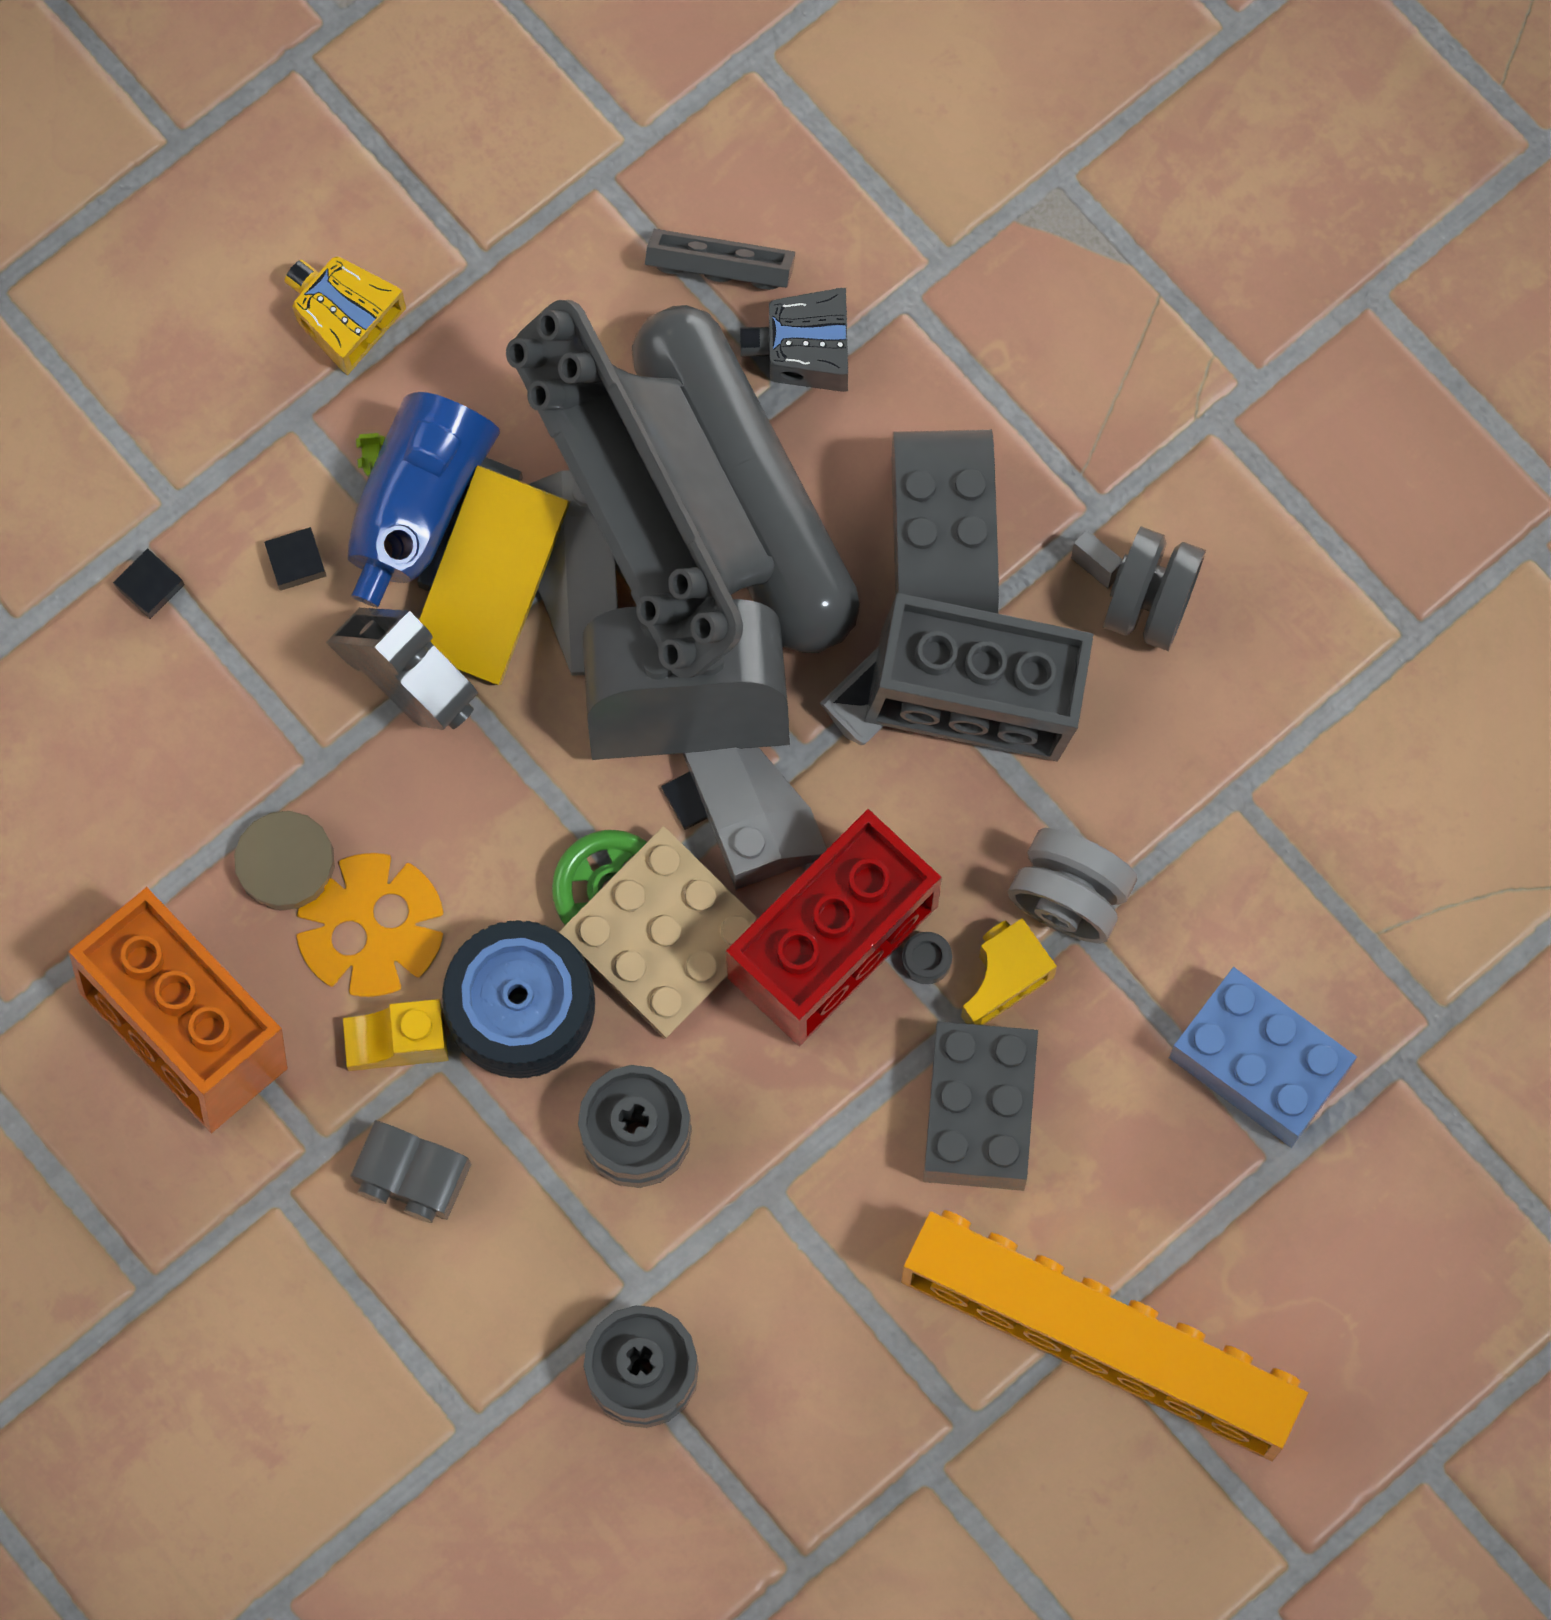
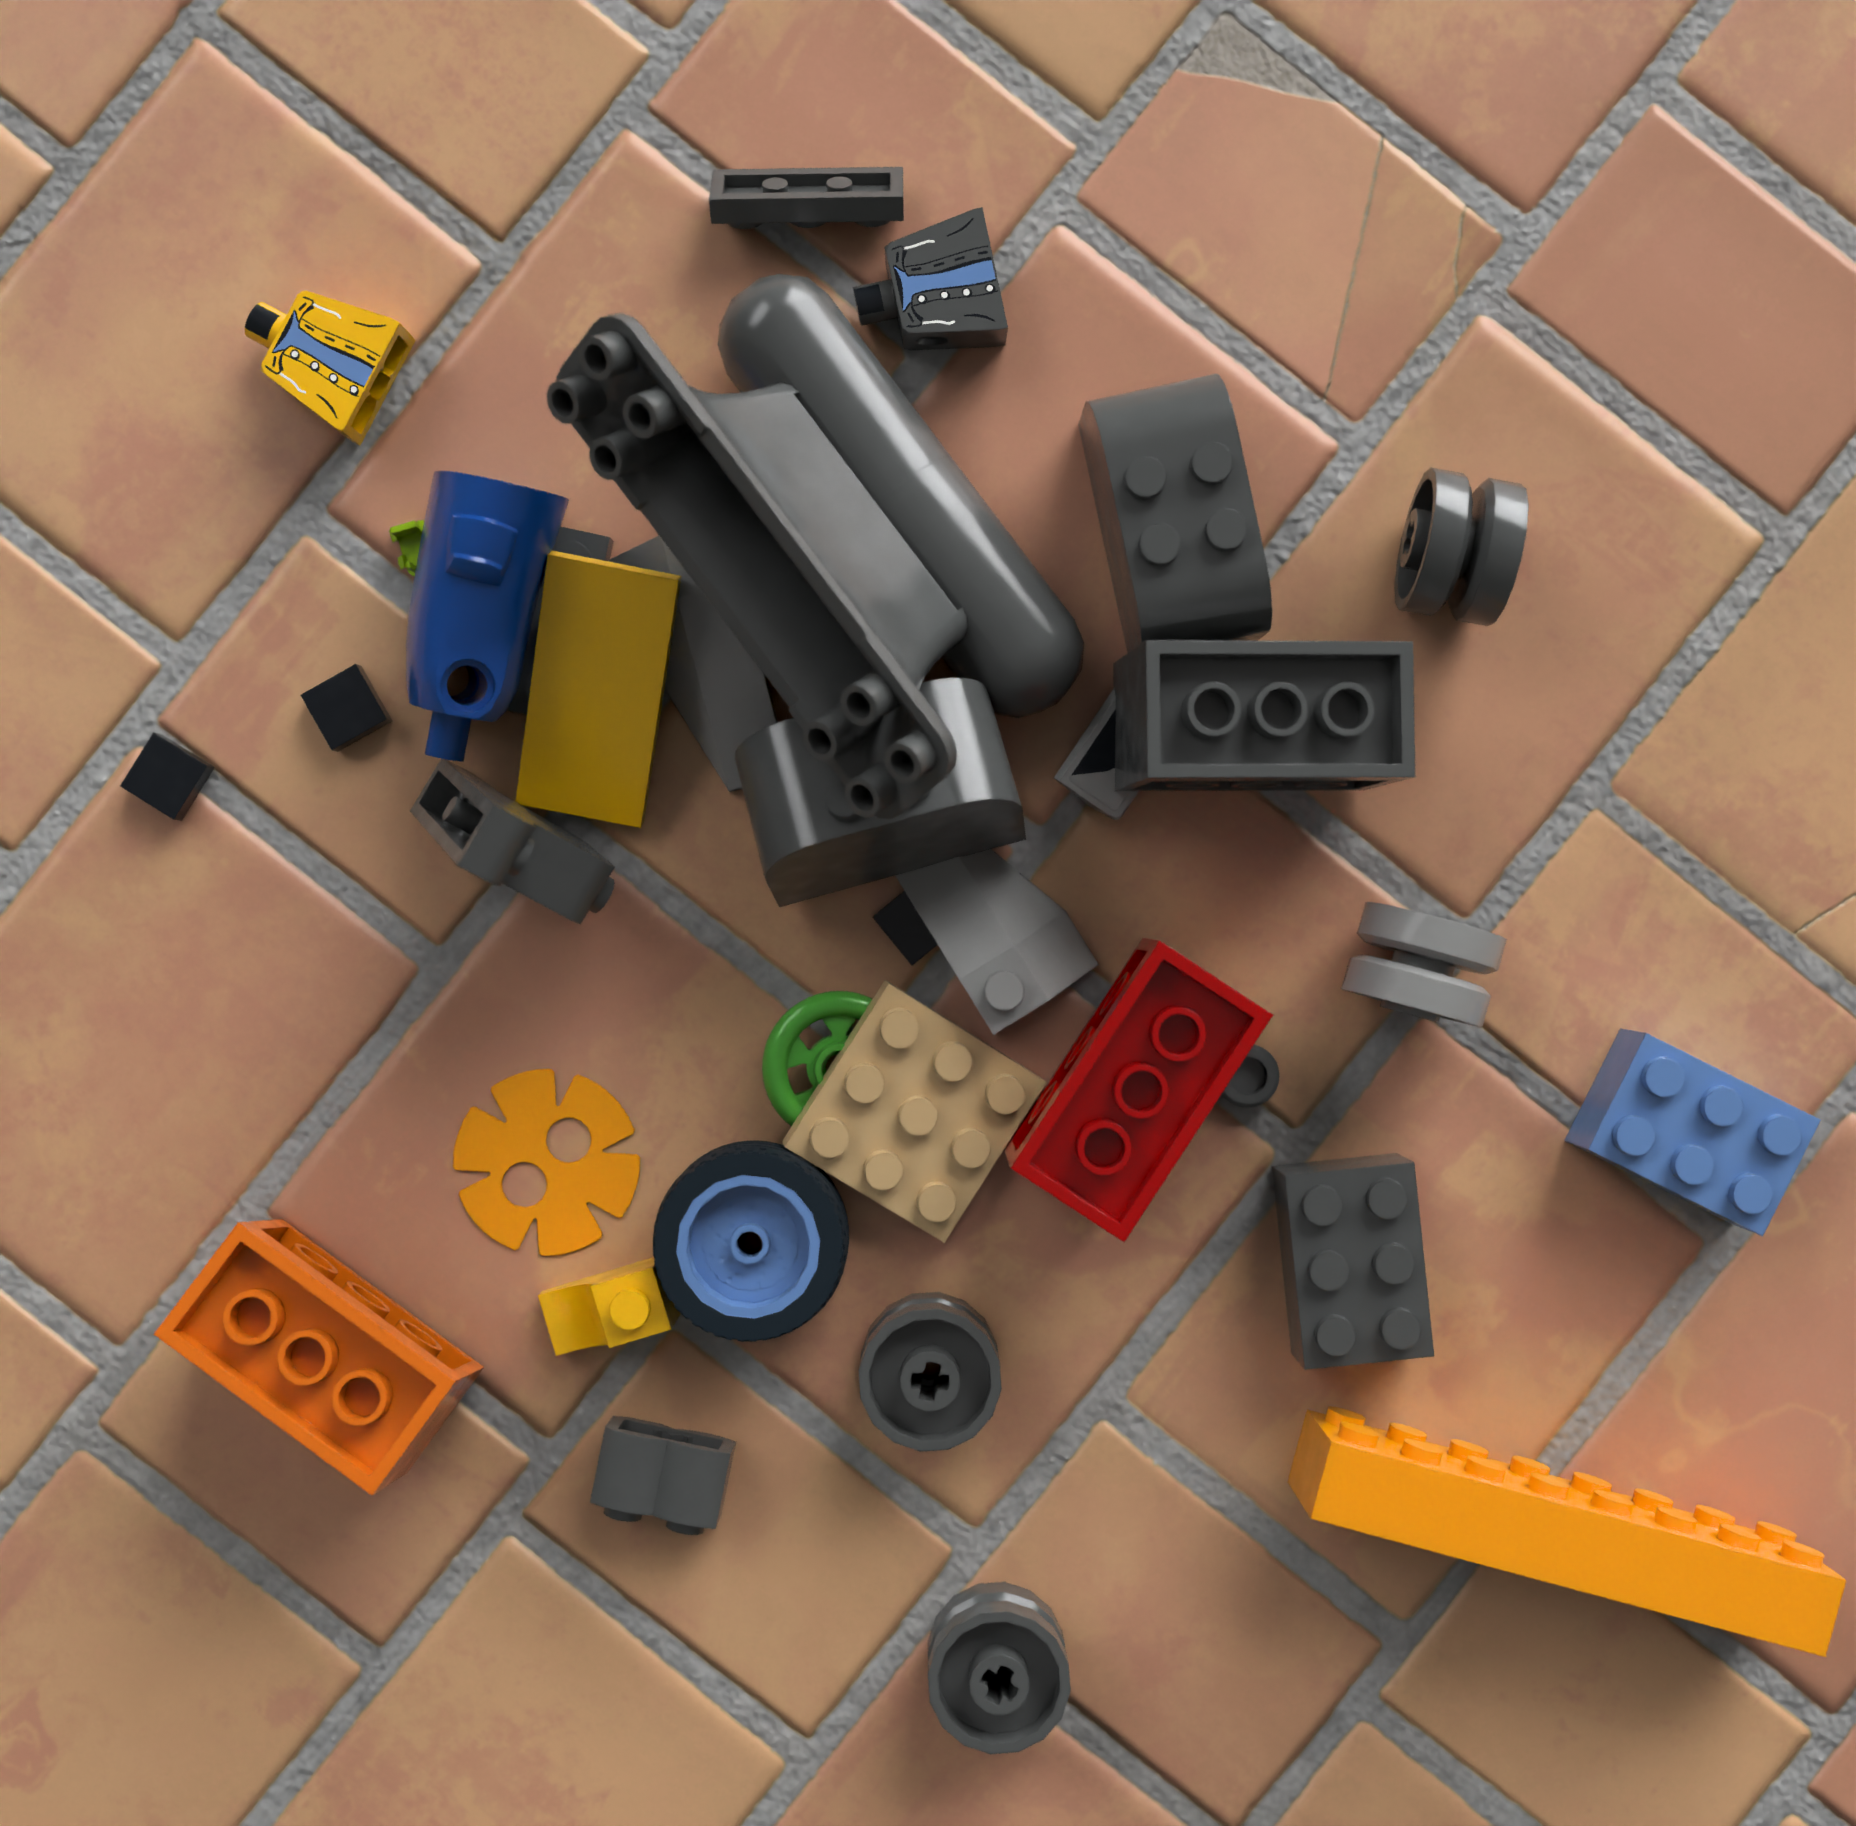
camera: 15 degrees left, 15 degrees up
dark tan tile [234,811,335,911] -> none
yellow arch [961,918,1057,1025] -> none
light grey tile [1071,531,1122,589] -> none

